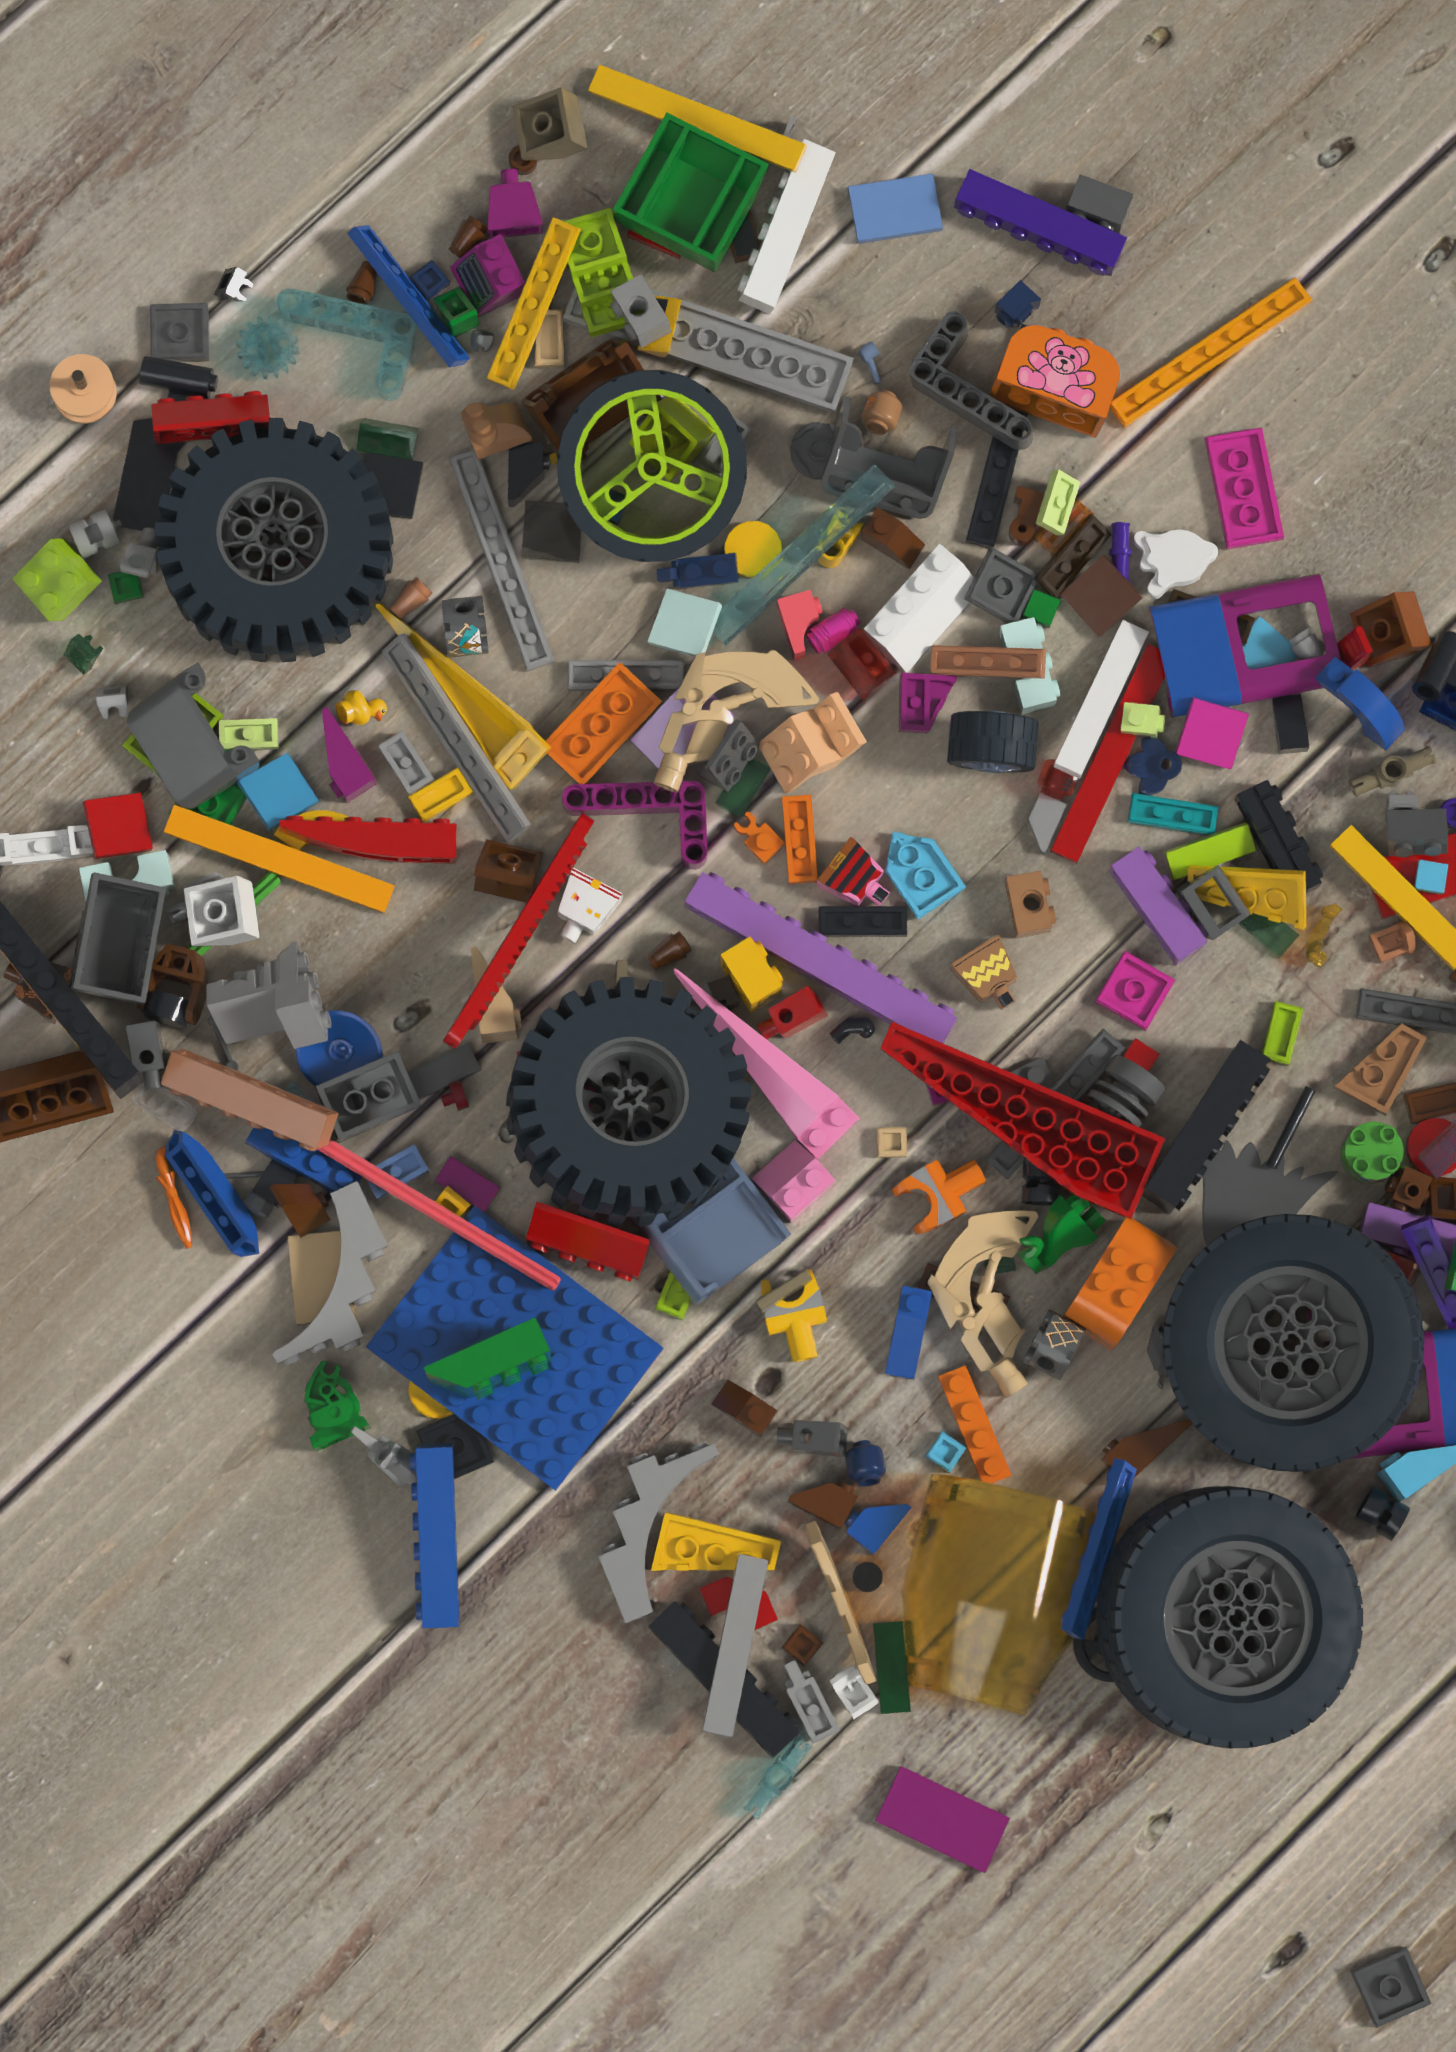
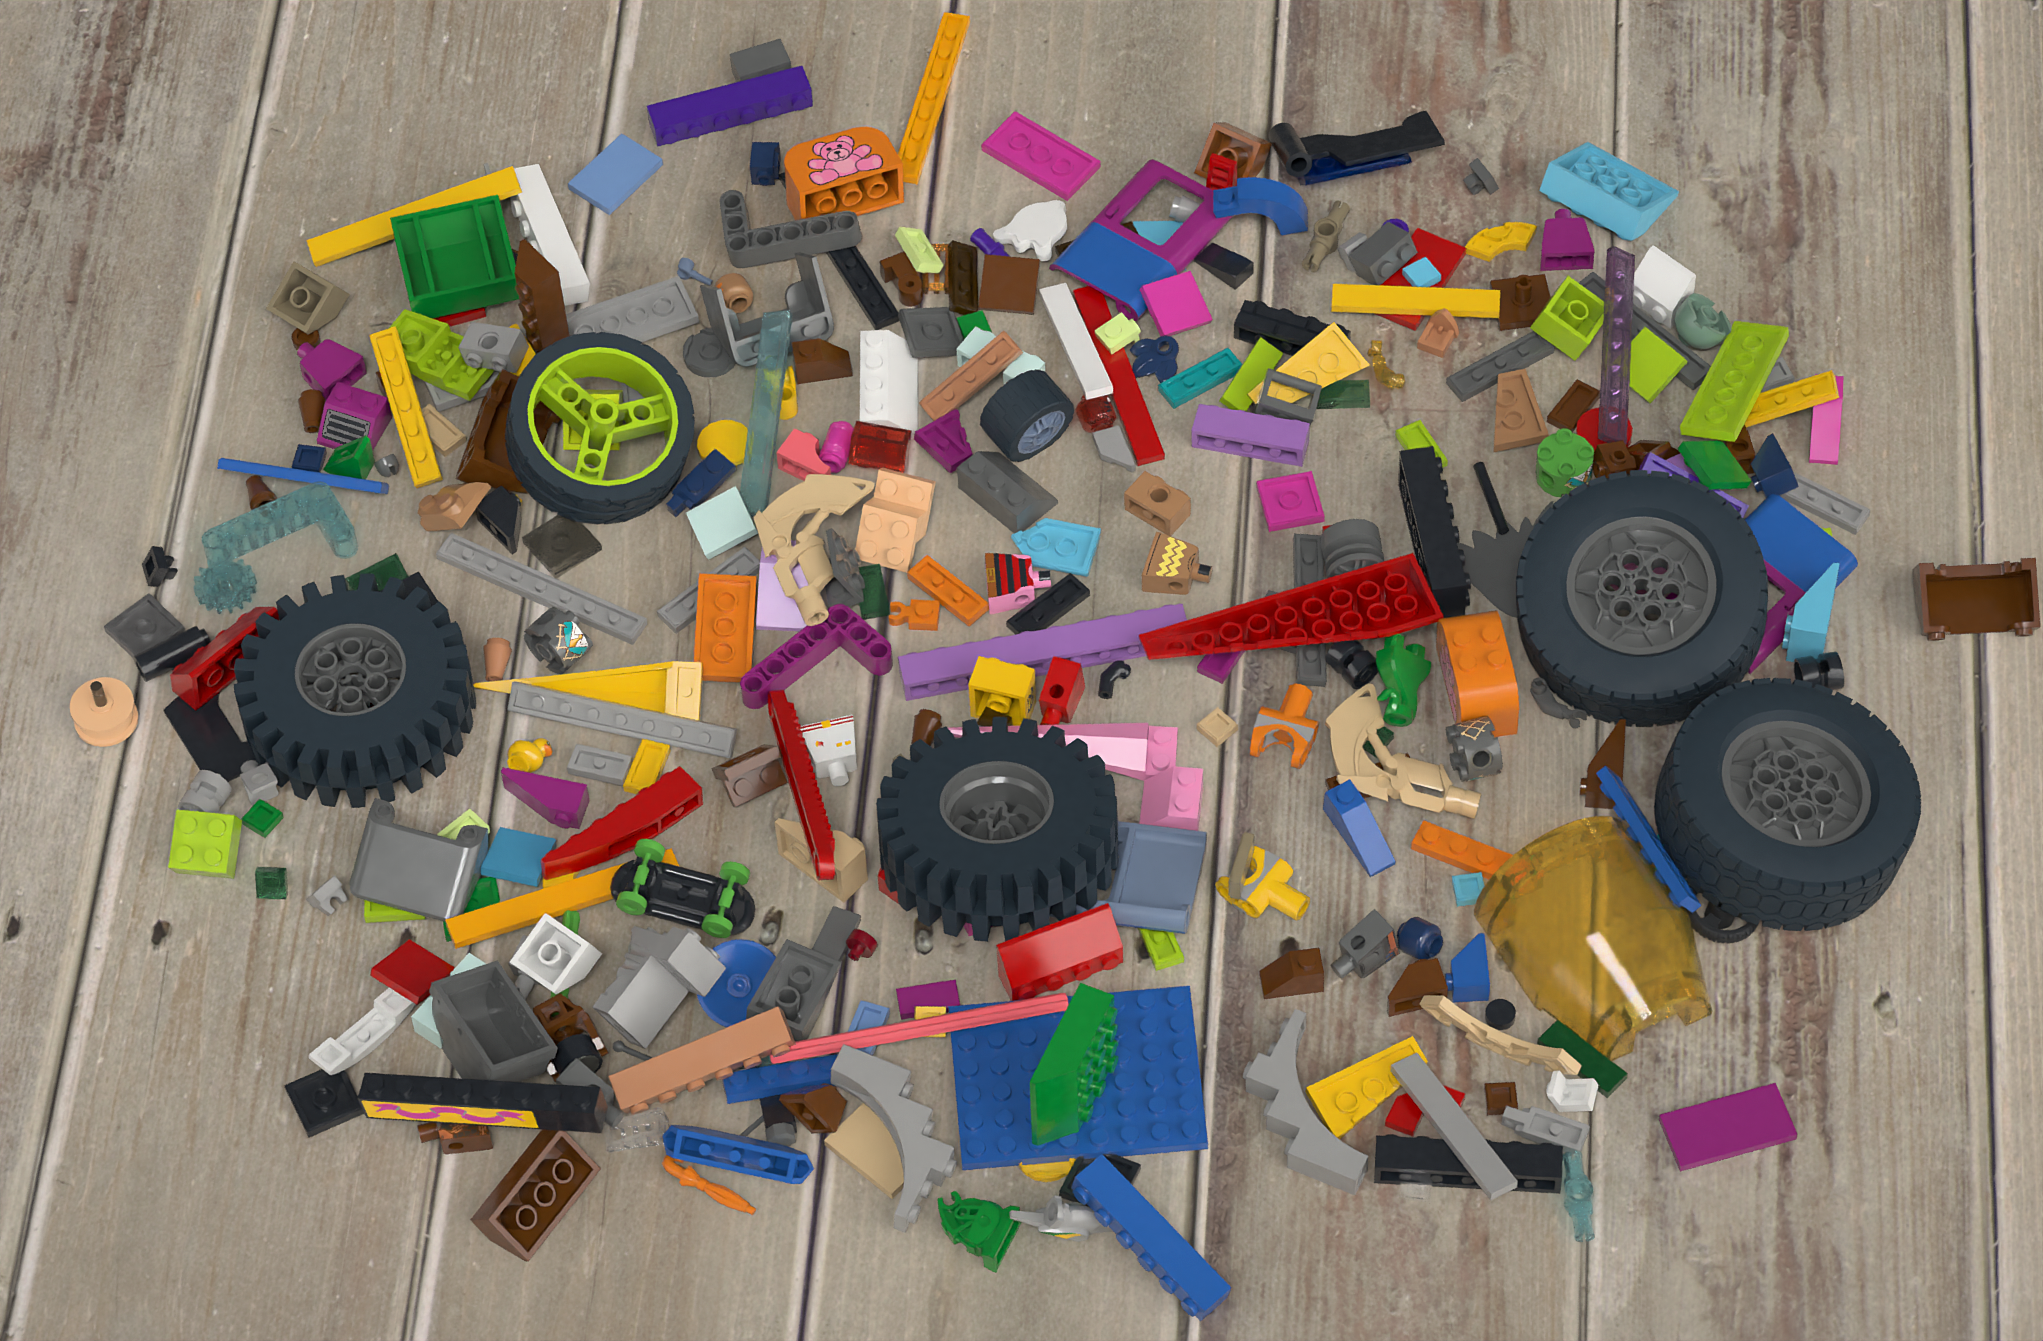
camera: 35 degrees left, 25 degrees down
none -> reddish brown slope [515,239,570,353]
none -> black piece [610,839,756,938]
none -> dark grey slope [957,451,1058,533]

